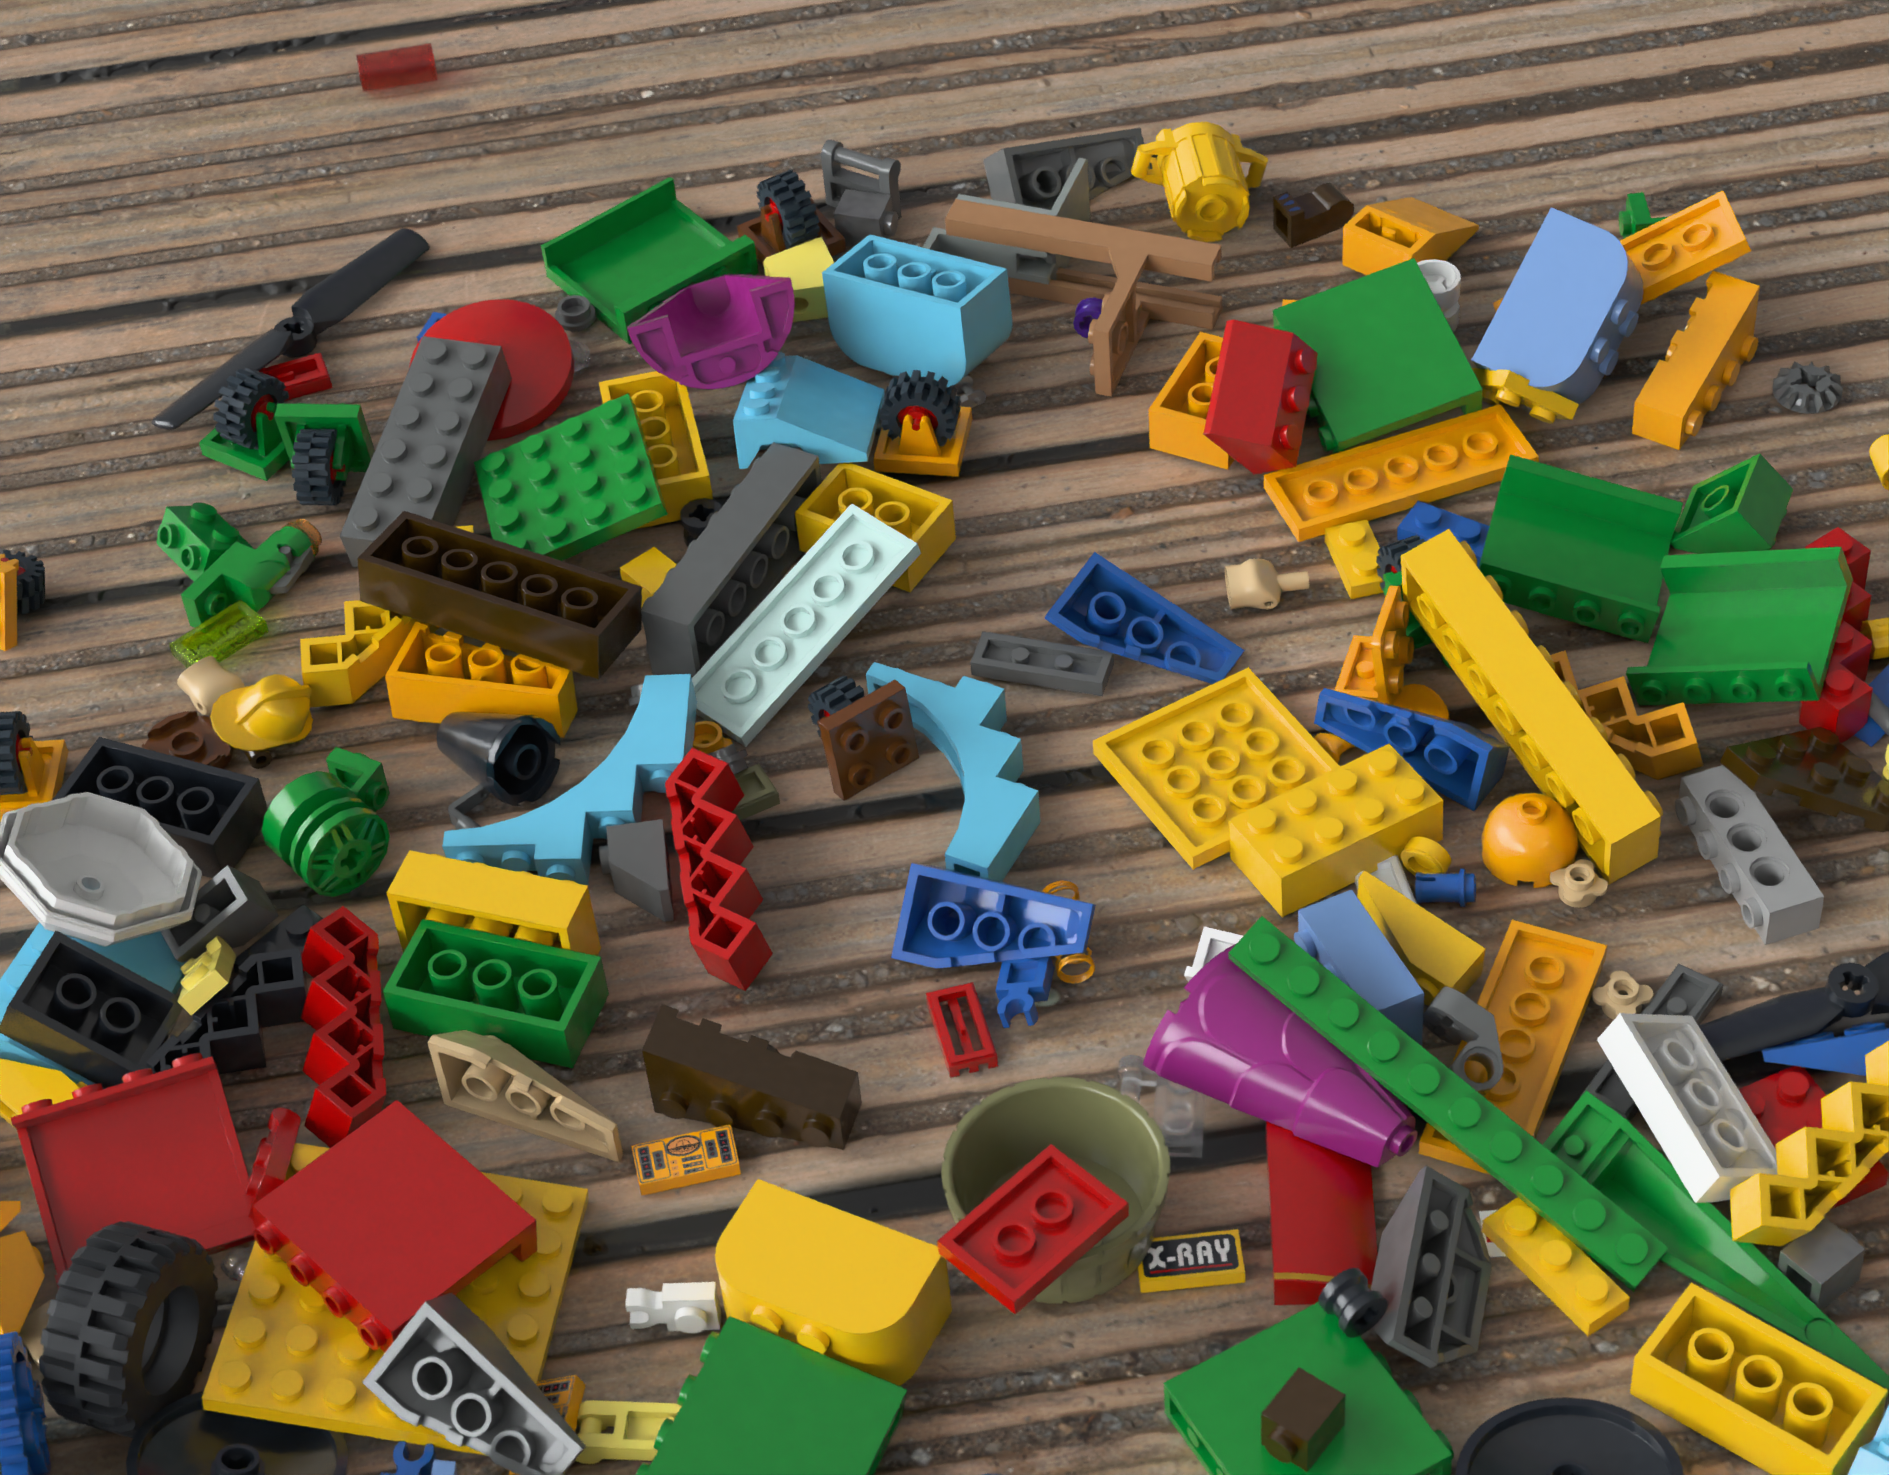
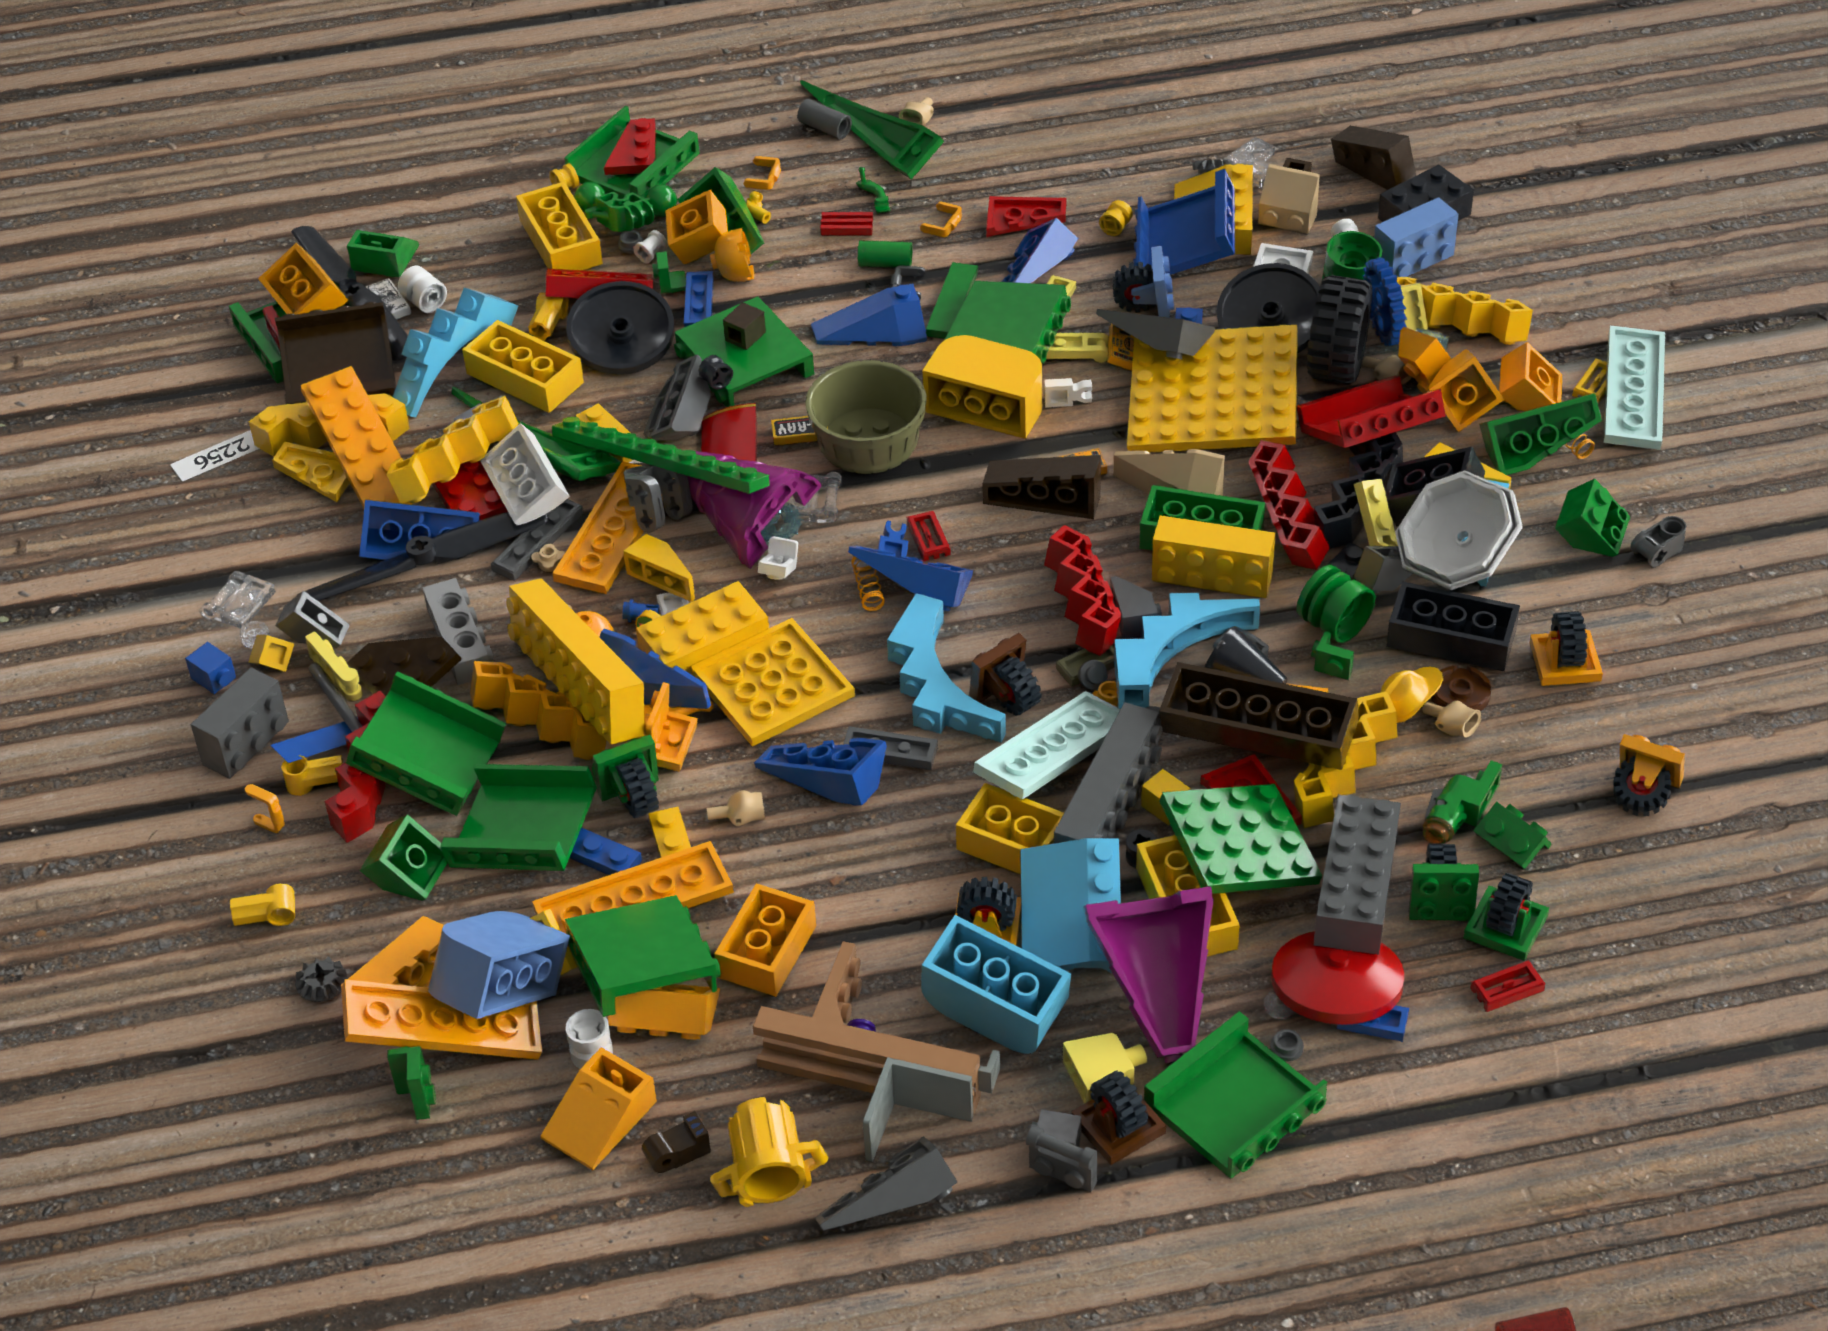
camera: 175 degrees right, 0 degrees up
black piece [152,228,430,430] -> none
clear neon green tile [169,600,269,668] -> none
red plate [245,1108,301,1219] -> none
red panel [252,1100,537,1353] -> none
red plate [937,1144,1129,1315] -> none
red slope [1203,319,1318,475] -> none
medium blue brick [1294,889,1424,1046] -> none

